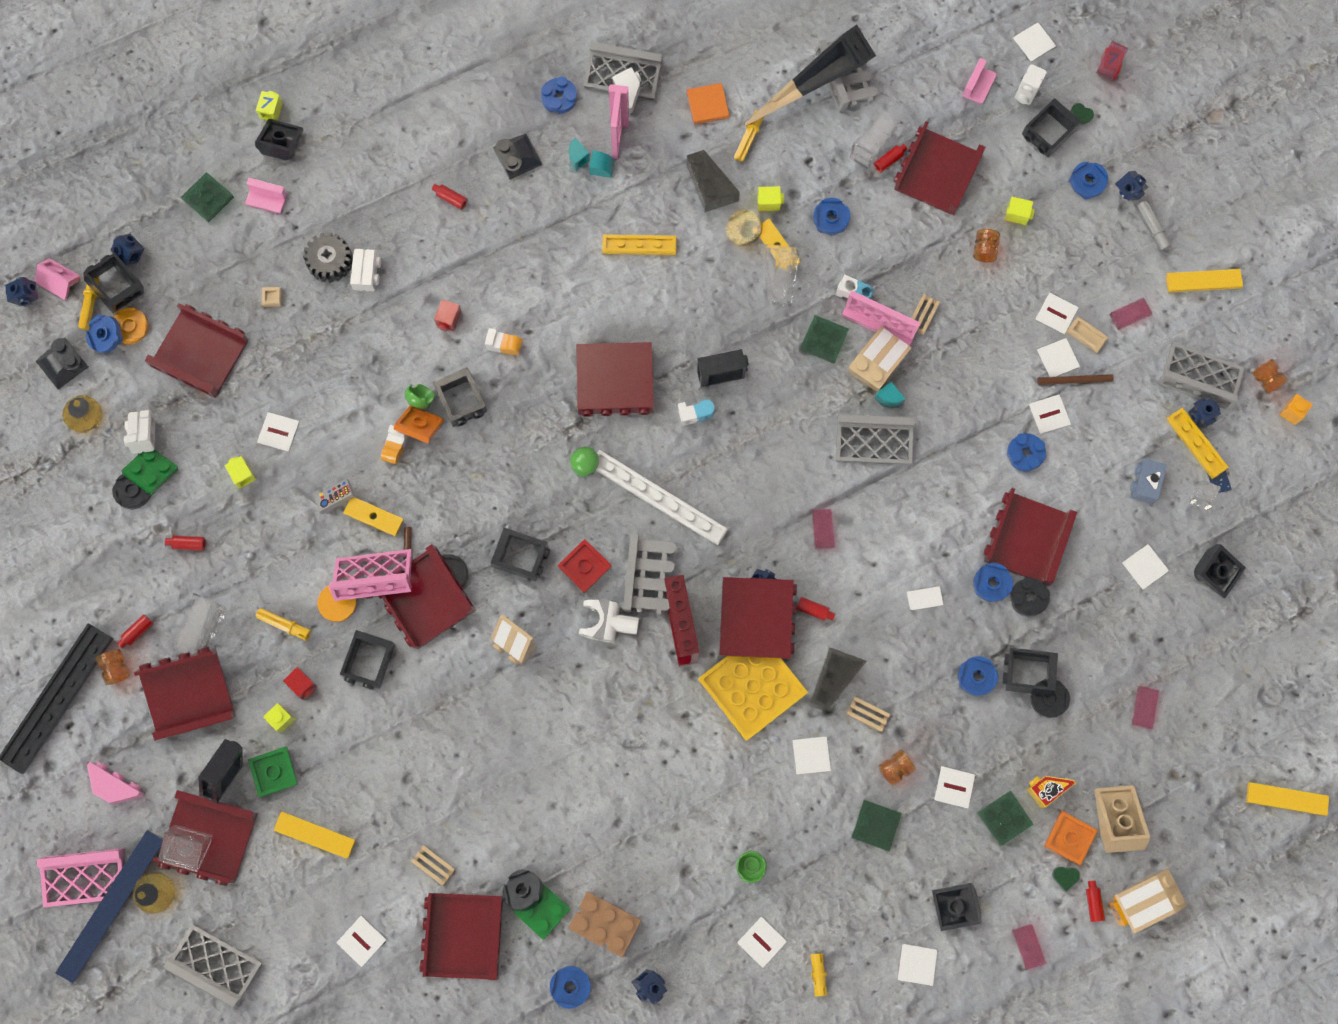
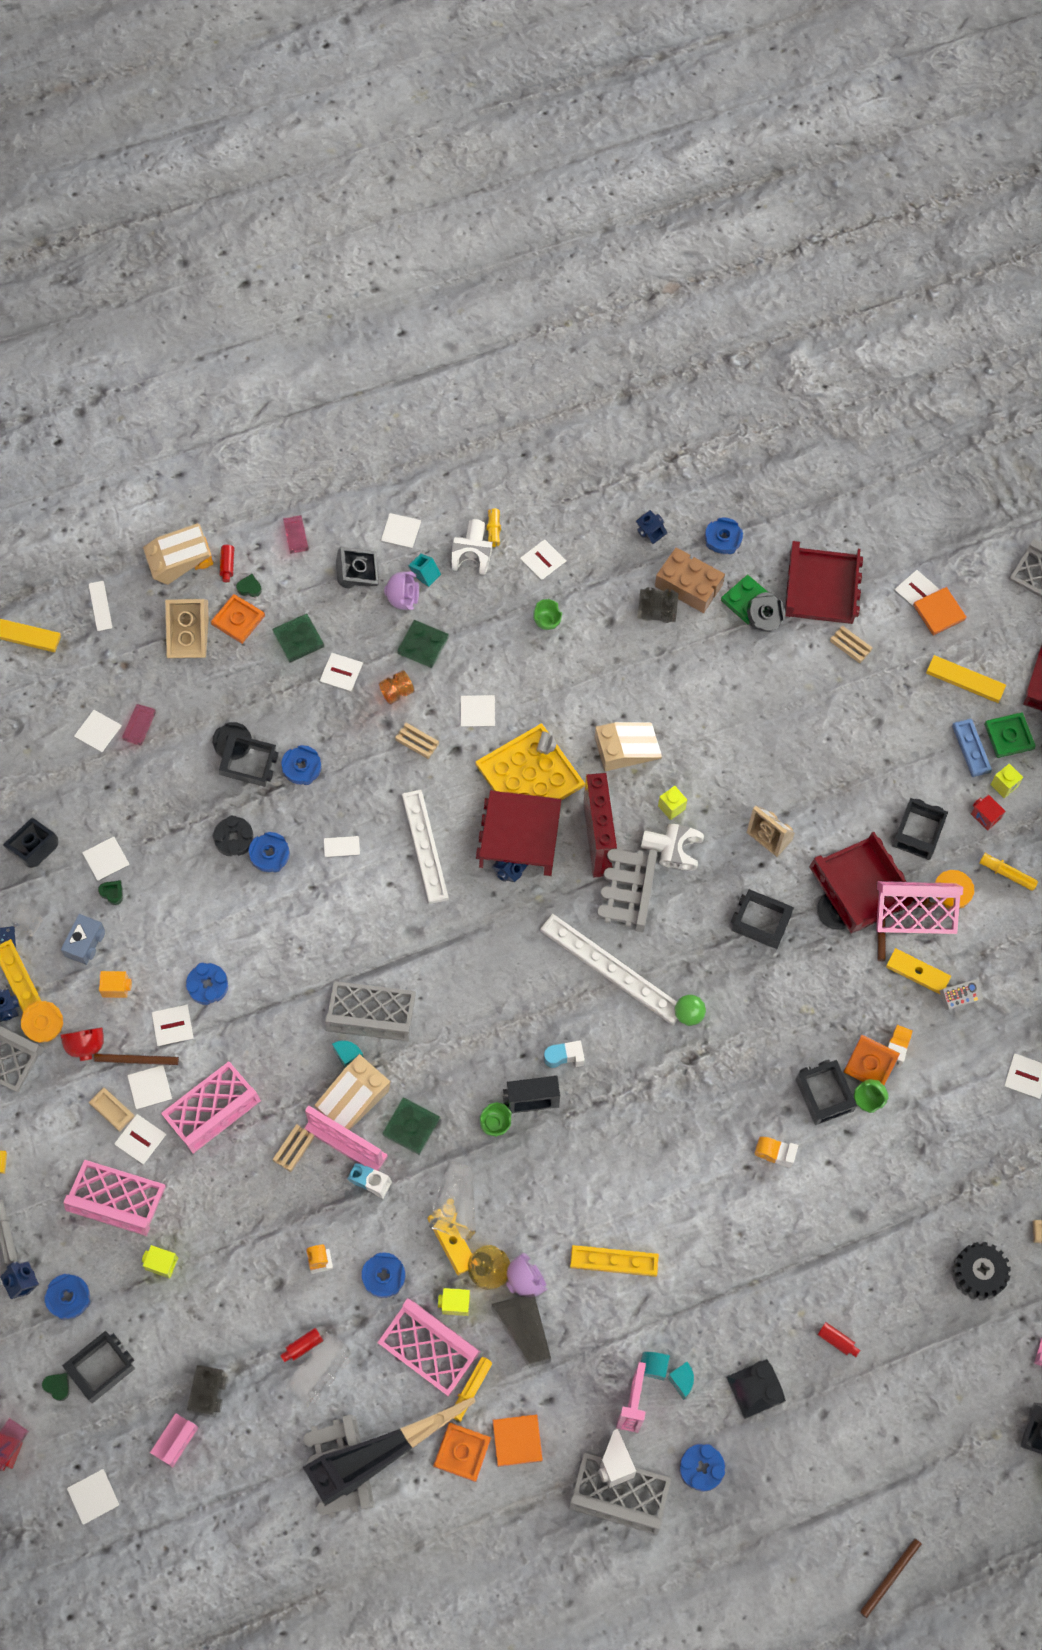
camera: 175 degrees left, 10 degrees down
white brick [350,249,381,292] -> none
brick [434,299,461,331] -> none
red plate [557,539,612,594] -> none
dark red panel [576,342,654,417] -> none
red cylinder [796,597,835,621] -> none
clear smoke wedge [808,647,867,712] -> none
clear pink tile [812,509,835,549] -> none
dark red panel [893,121,986,216] -> none
clear orange wheel [973,229,1000,262] -> none
dark red panel [983,488,1078,586] -> none
white brick [1015,64,1047,105] -> none
slope [1026,776,1076,808] -> none
clear pink tile [1109,297,1152,330] -> none
none -> light orange tile [21,1001,64,1043]
none -> red cylinder [61,1027,104,1061]
none -> bright pink fence [63,1160,166,1236]
none -> white sticker [74,710,122,752]
none -> white sticker [89,581,112,631]
none -> dark green tile [98,880,123,905]
none -> light orange brick [99,971,132,998]
none -> bright pink fence [161,1061,261,1154]
none -> clear smoke brick [187,1365,228,1418]
none -> light orange leg [306,1245,333,1274]
none -> bright pink fence [377,1298,481,1396]
none -> lavender cylinder [384,572,419,610]
none -> white tile [402,790,449,904]
none -> teal brick [408,553,442,587]
none -> orange tile [433,1422,491,1482]
none -> white connector [452,519,492,575]
none -> bright green hair [480,1102,512,1137]
none -> lavender cylinder [506,1253,547,1298]
none -> light grey plate [536,732,556,755]
none -> tan slope [595,722,662,771]
none -> clear smoke brick [637,587,679,623]
none -> neon yellow brick [658,786,688,820]
none -> reddish brown bar [860,1538,922,1618]
none -> orange tile [913,587,967,635]
none -> medium blue tile [952,719,992,777]

